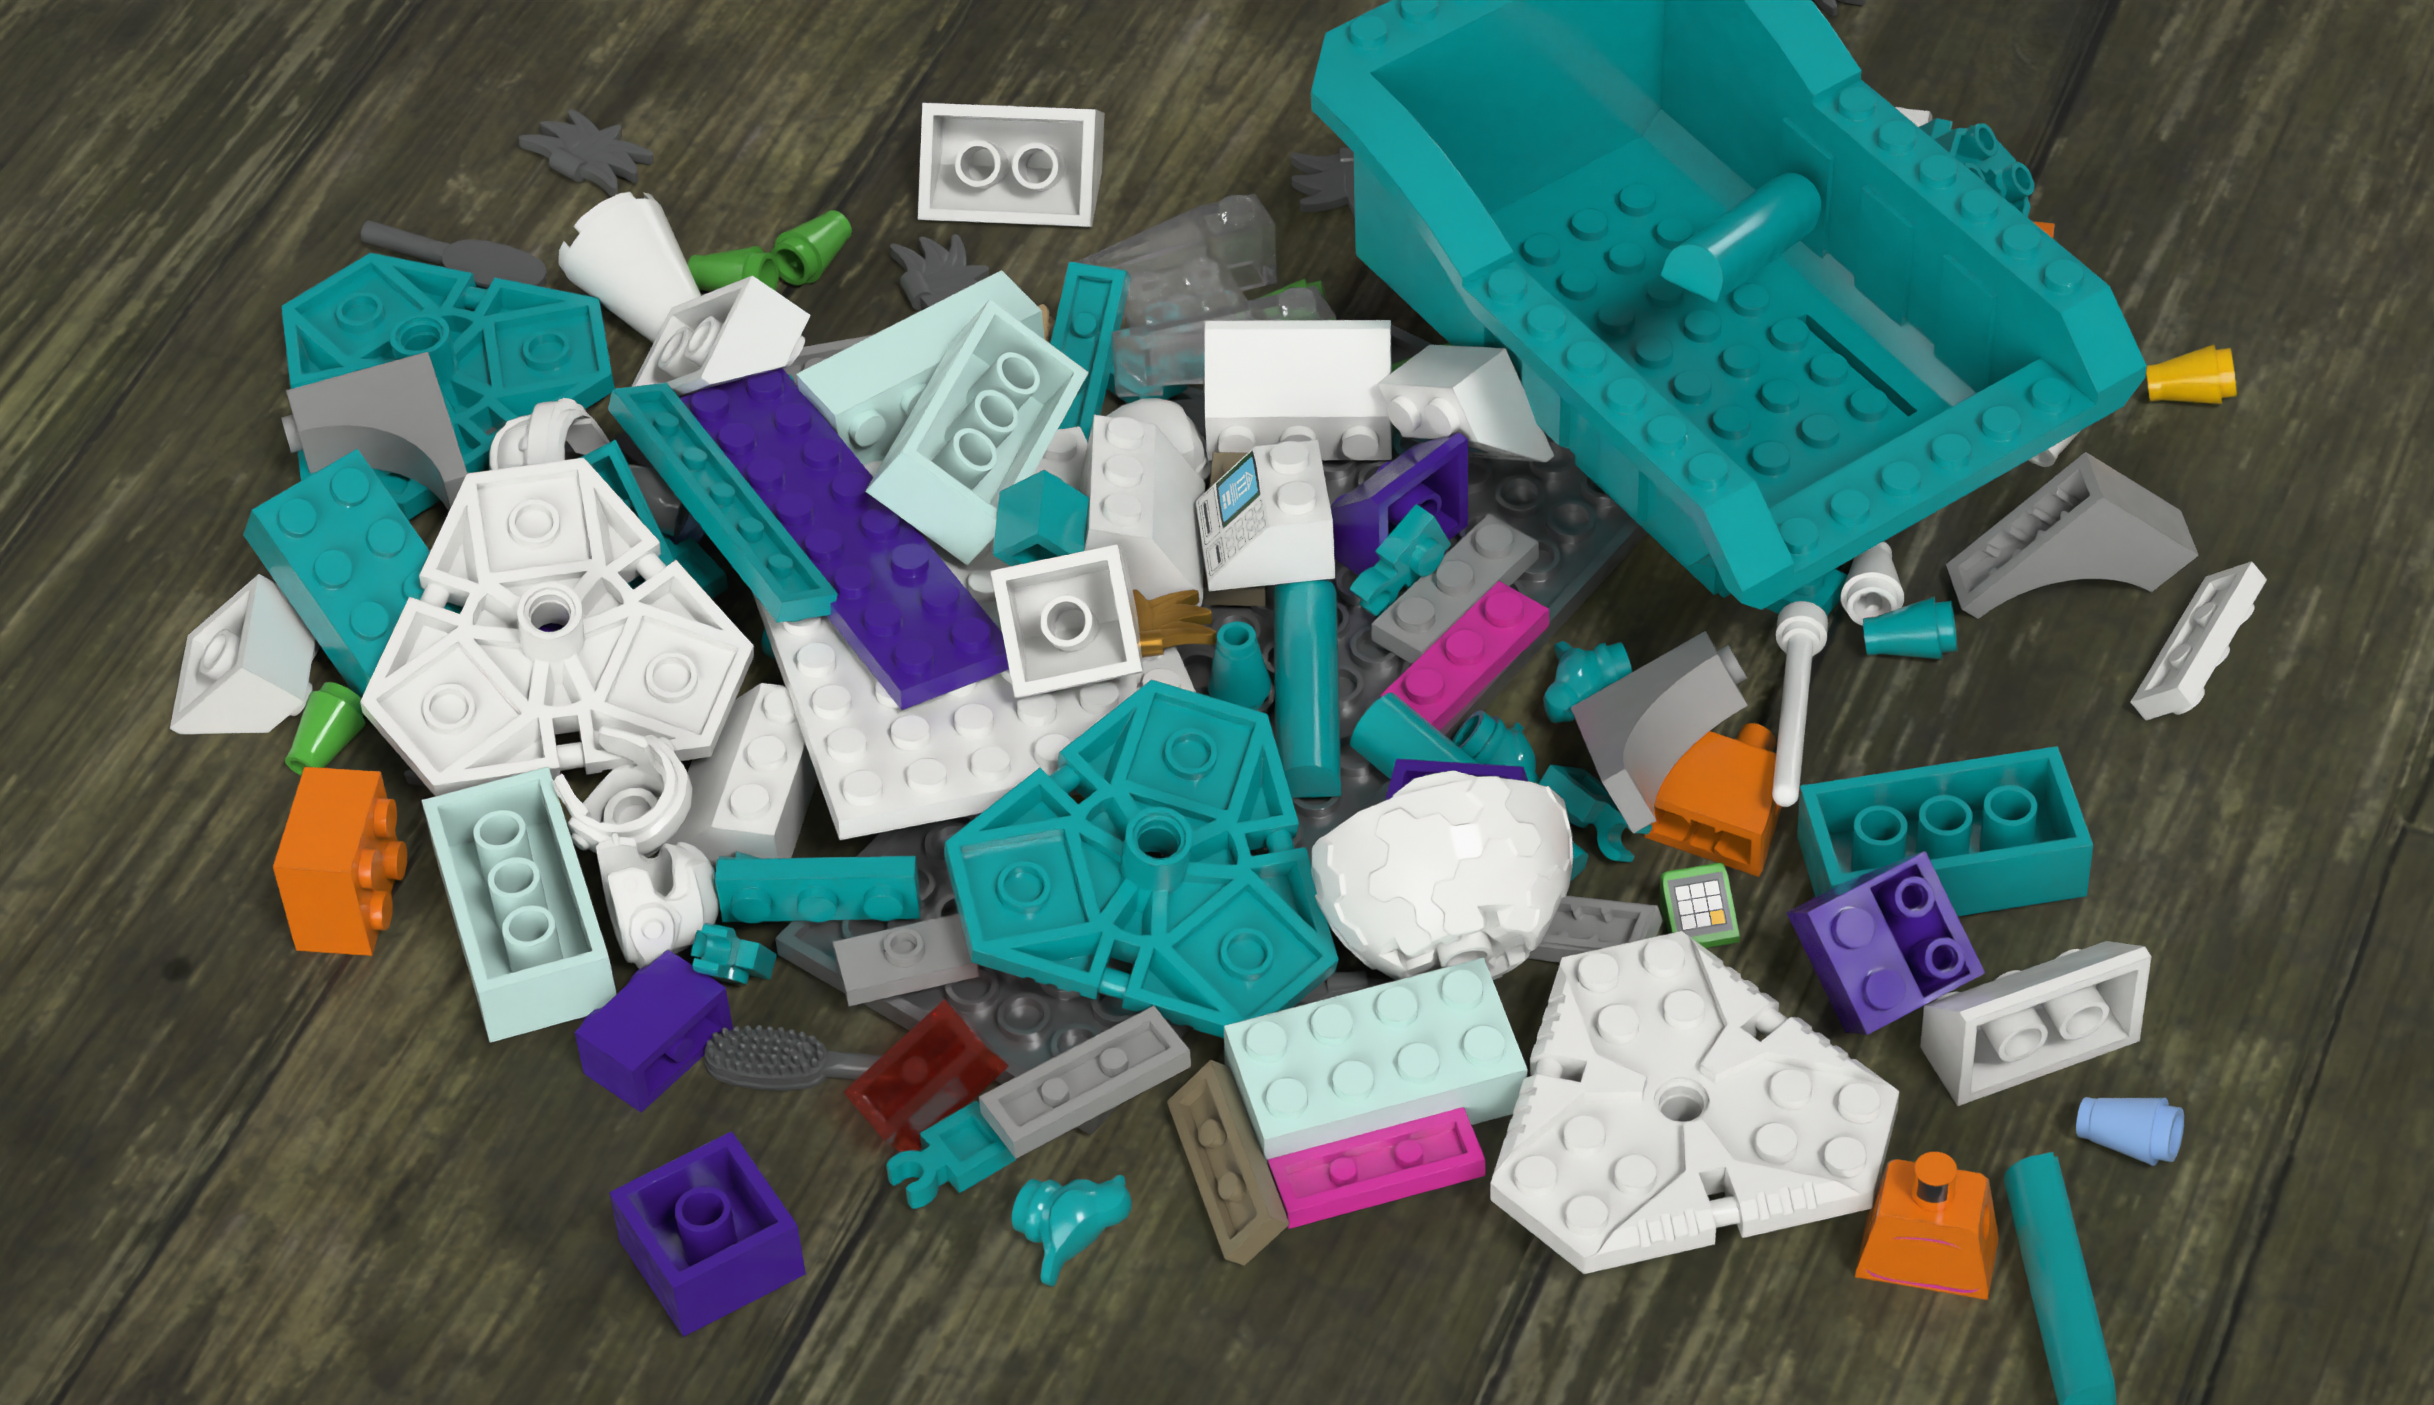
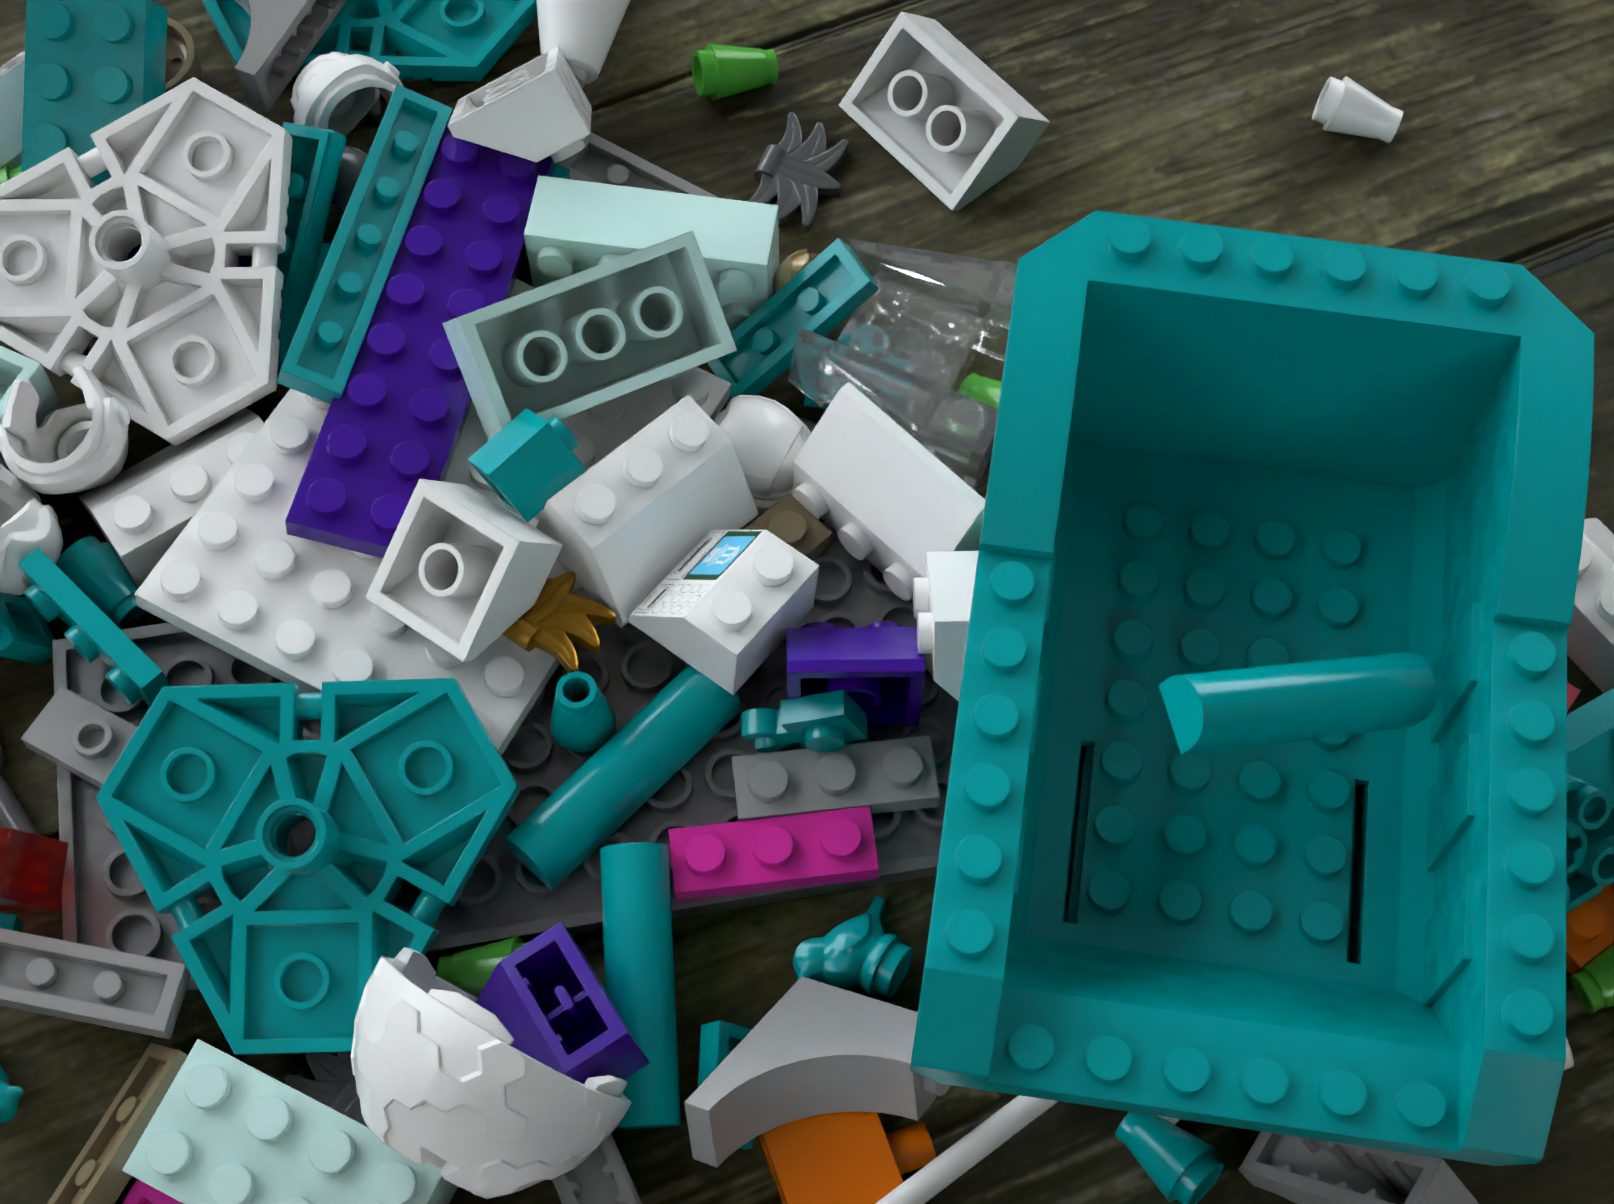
camera: 40 degrees right, 15 degrees up
bright green cone [687,246,779,292] -> none
teal animal [1452,710,1541,784] -> none

